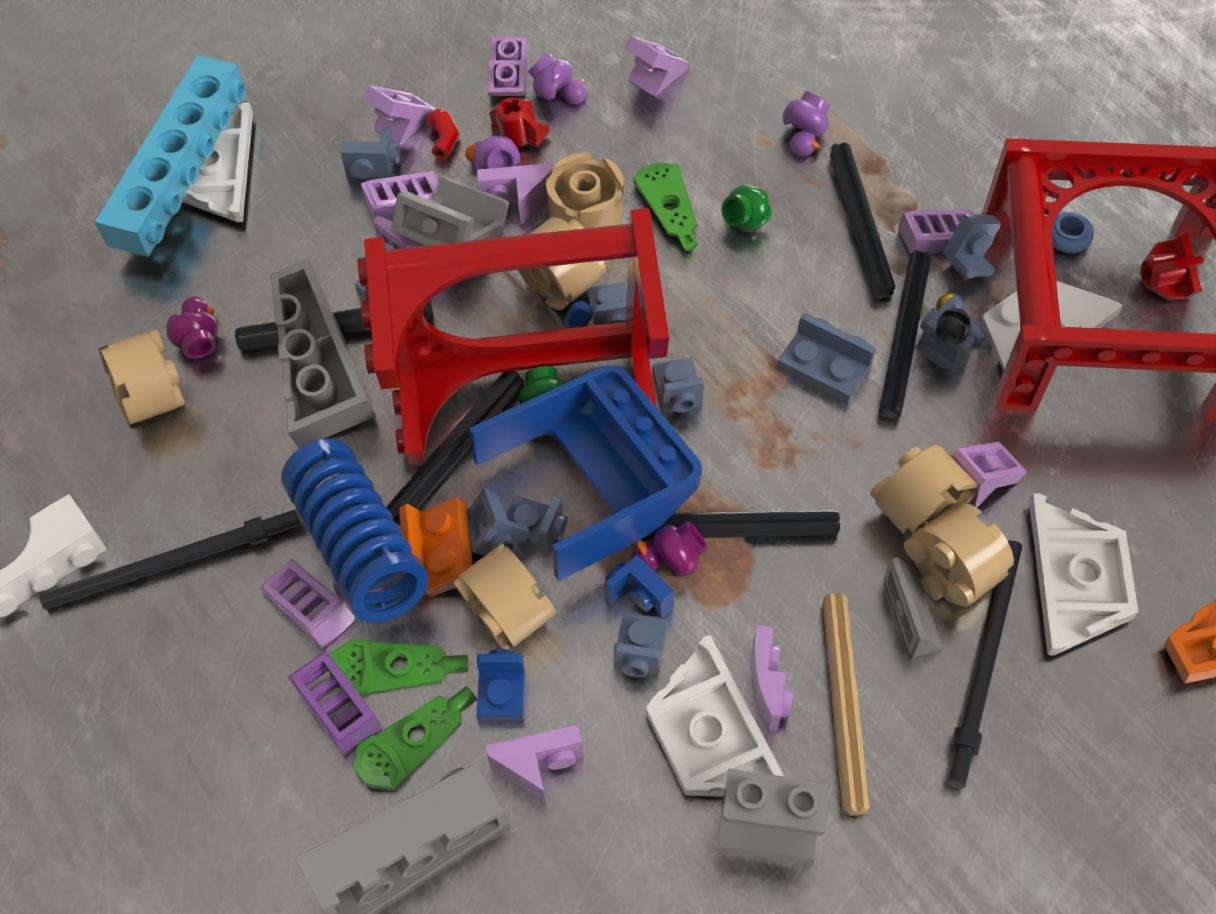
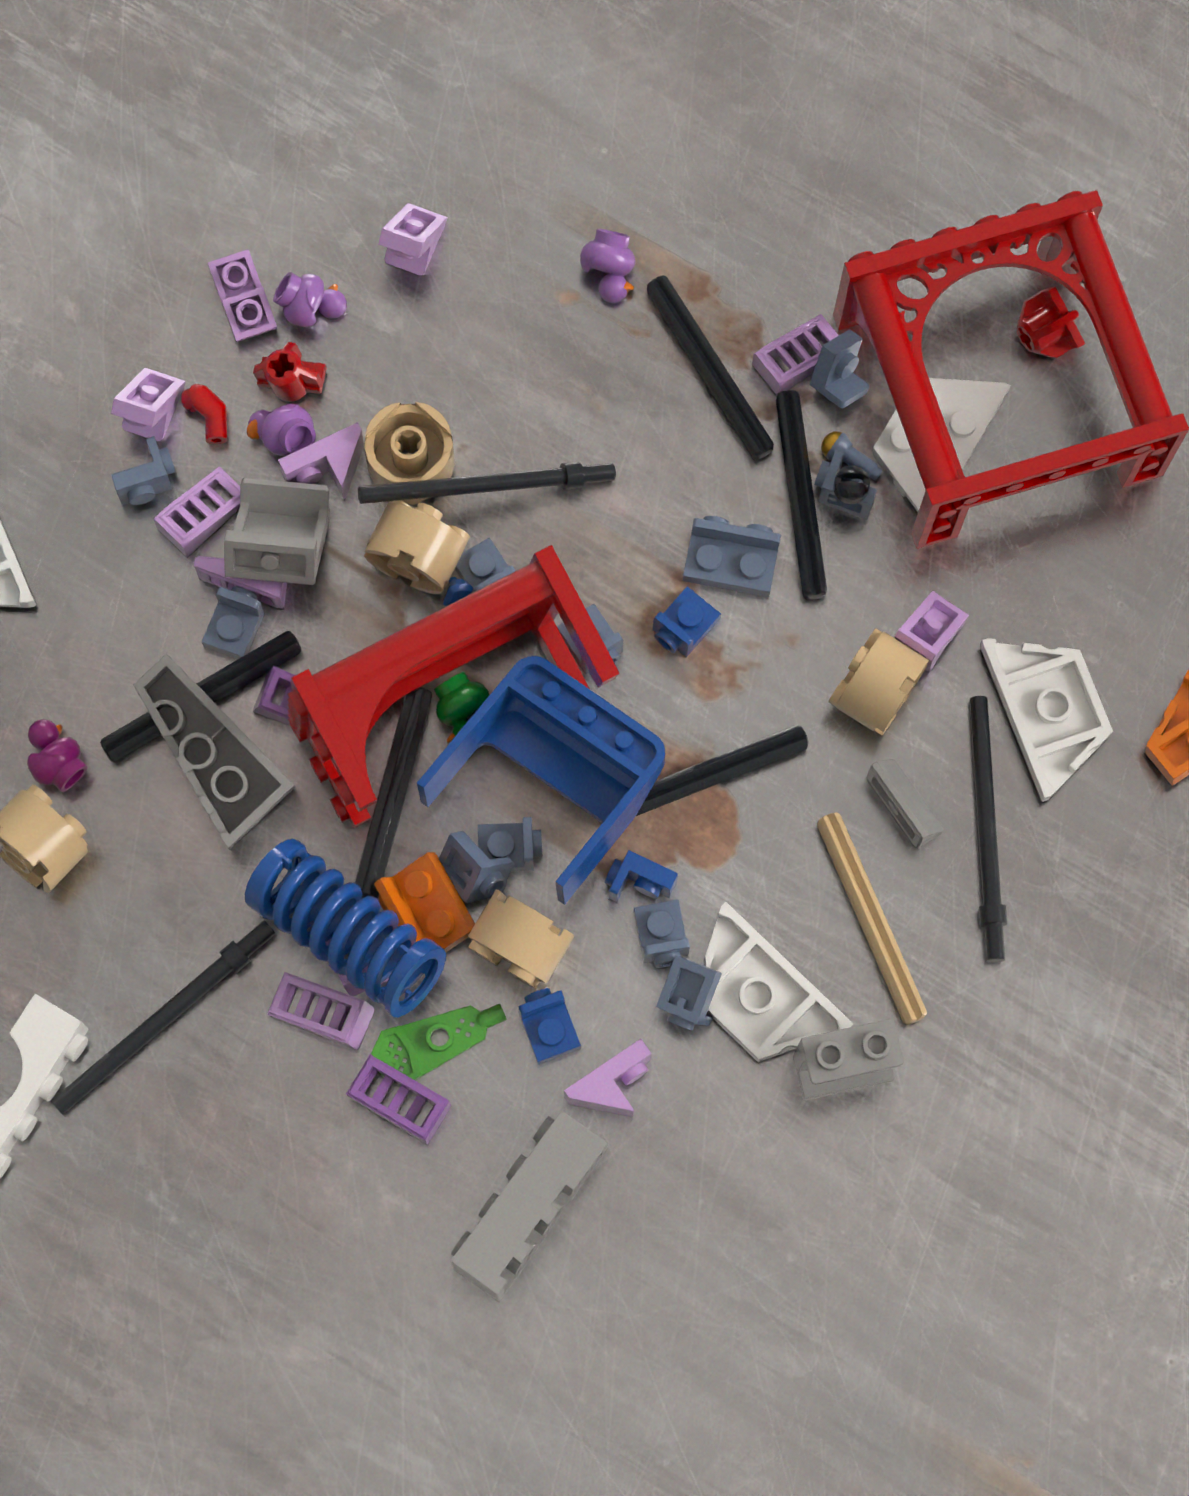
camera: 25 degrees left, 15 degrees up
bright green piece [352,686,477,791] -> none
magenta animal [631,521,708,577] -> none
bright green piece [633,162,698,251] -> none
green animal [721,185,772,233] -> none
lavender slope [751,624,793,733] -> none
tan brick [904,502,1014,607] -> none
medium blue piece [1052,211,1094,253] -> none
none -> black bar [358,462,616,504]
none -> blue bracket [653,586,721,657]
none -> sand blue bracket [656,955,722,1030]

